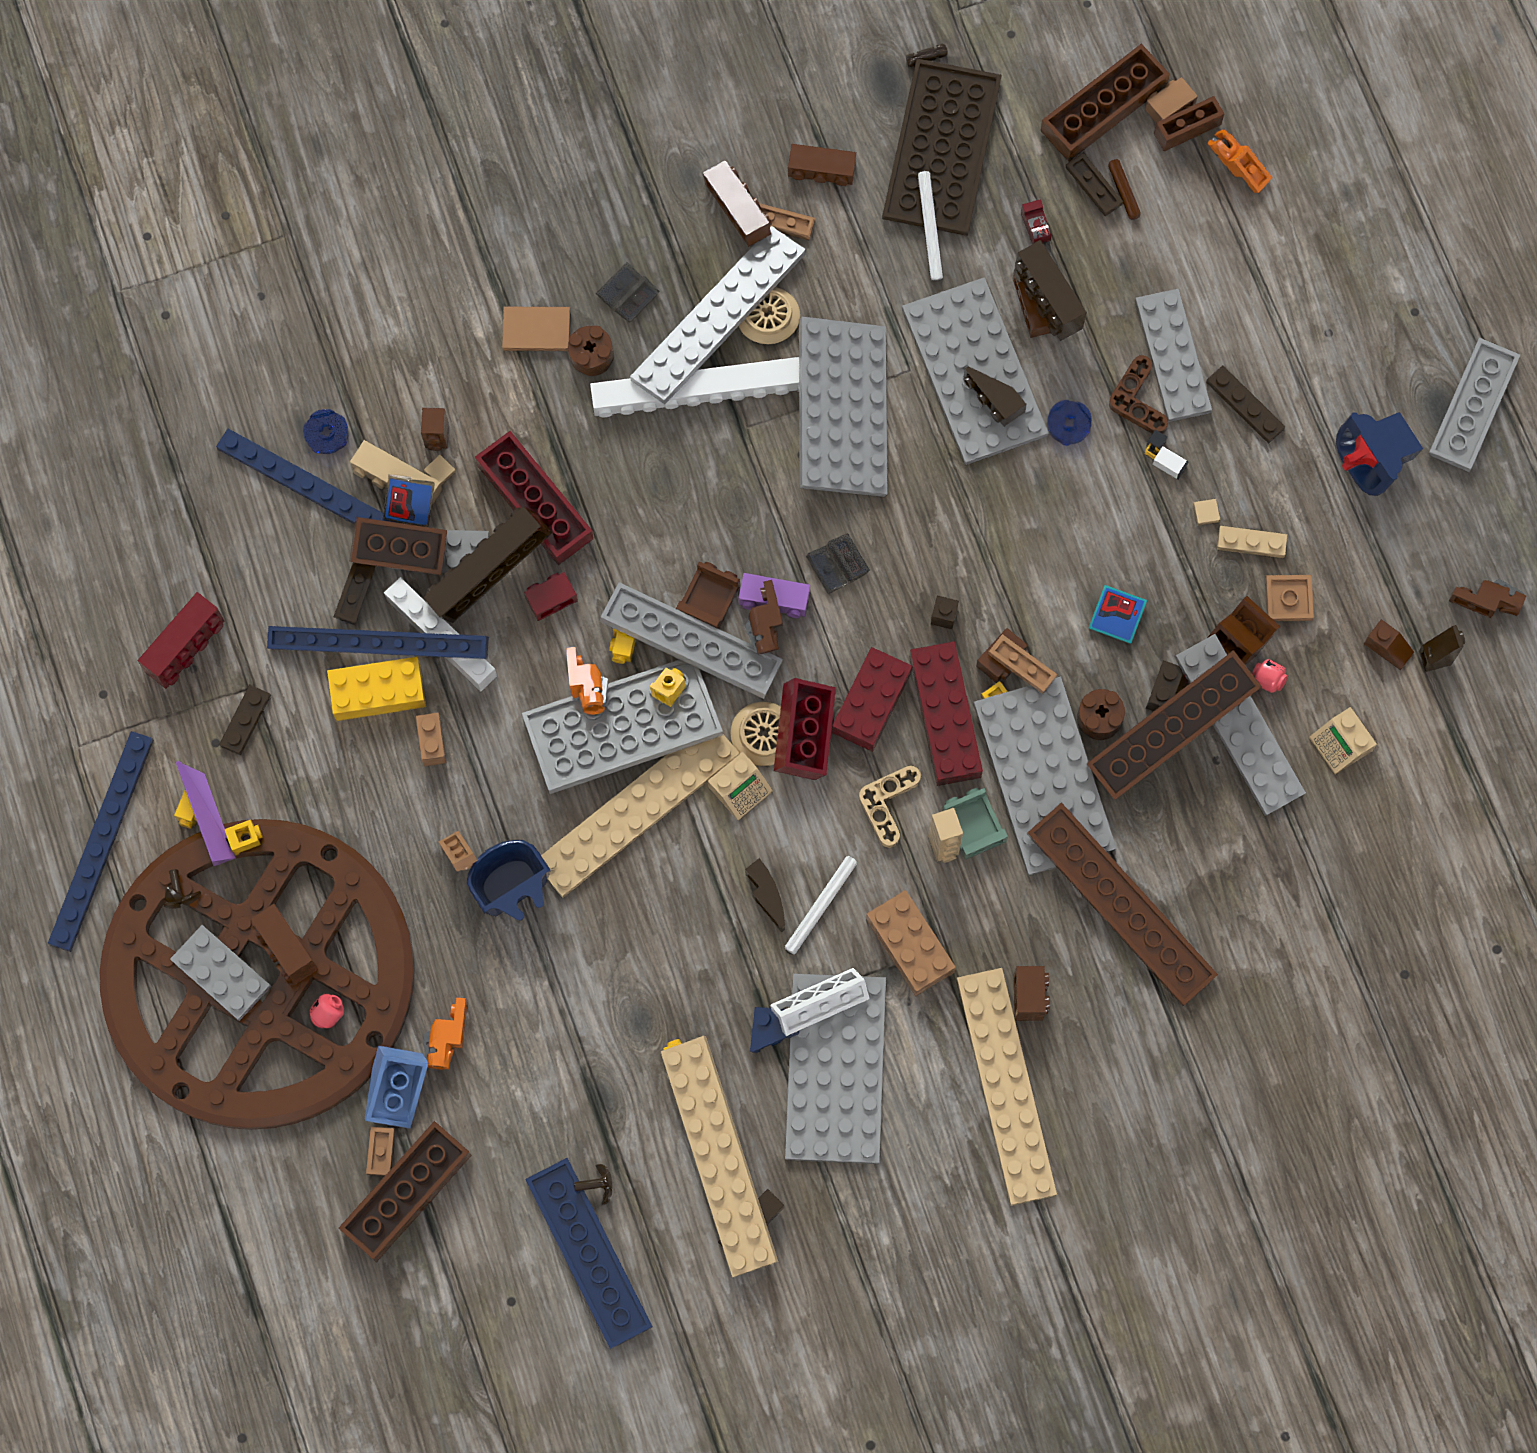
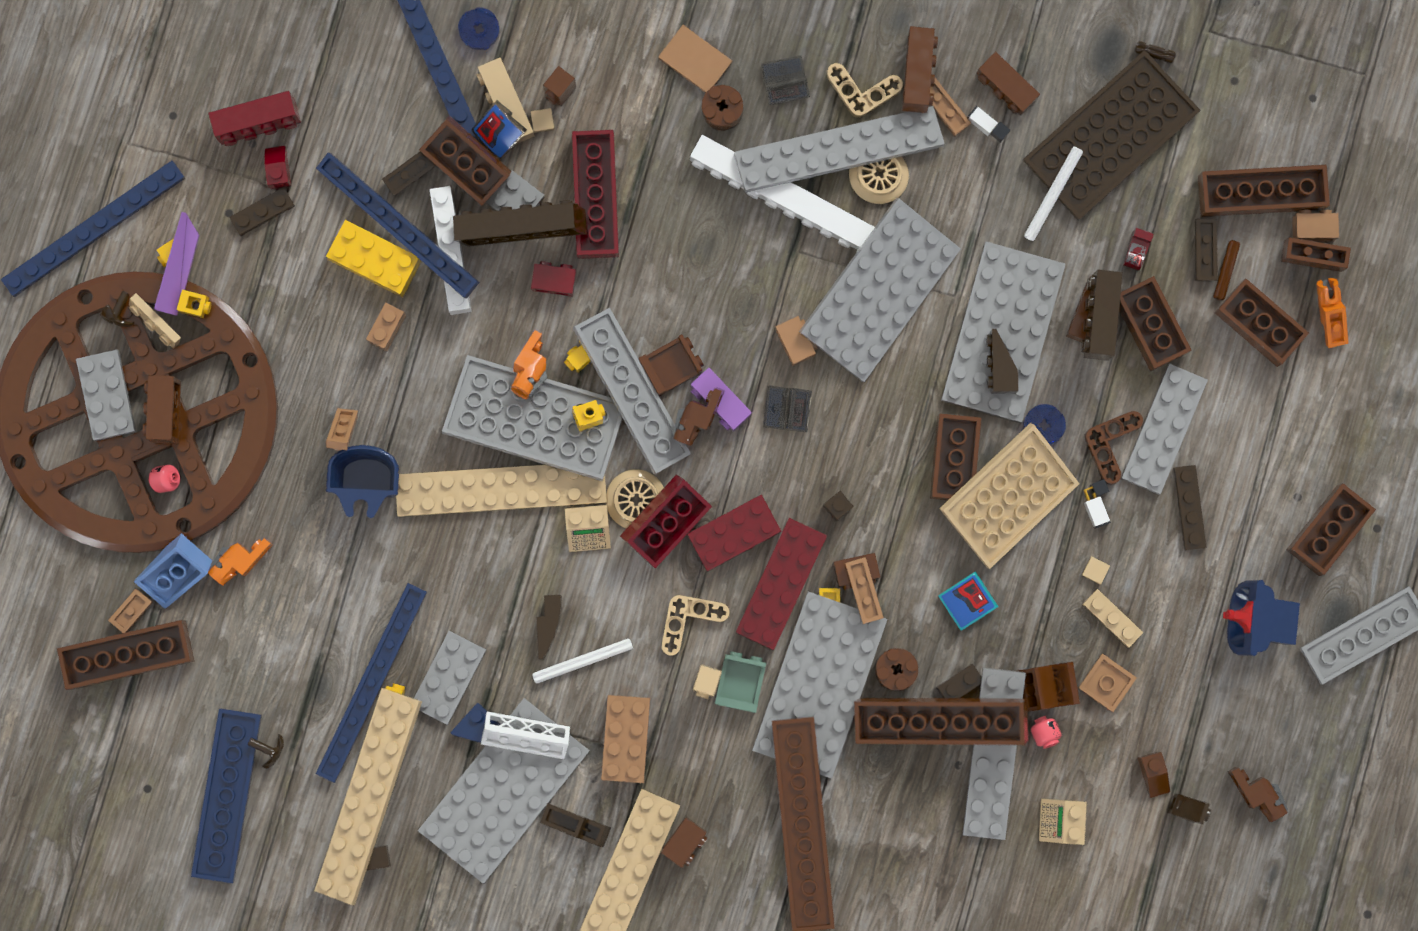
camera: 30 degrees right, 10 degrees up
none -> tan plate [129,294,181,349]
none -> dark red slope [264,146,292,190]
none -> dark blue plate [316,583,427,783]
none -> light grey plate [414,631,486,725]
none -> dark brown slope [540,803,611,847]
none -> medium nougat brick [775,316,818,366]
none -> tan beam [827,63,903,118]
none -> reddish brown brick [930,414,981,501]
none -> tan plate [940,423,1079,569]
none -> white piece [967,106,1010,143]
none -> reddish brown brick [1119,276,1192,372]
none -> reddish brown brick [1214,278,1309,367]
none -> reddish brown brick [1286,483,1376,576]

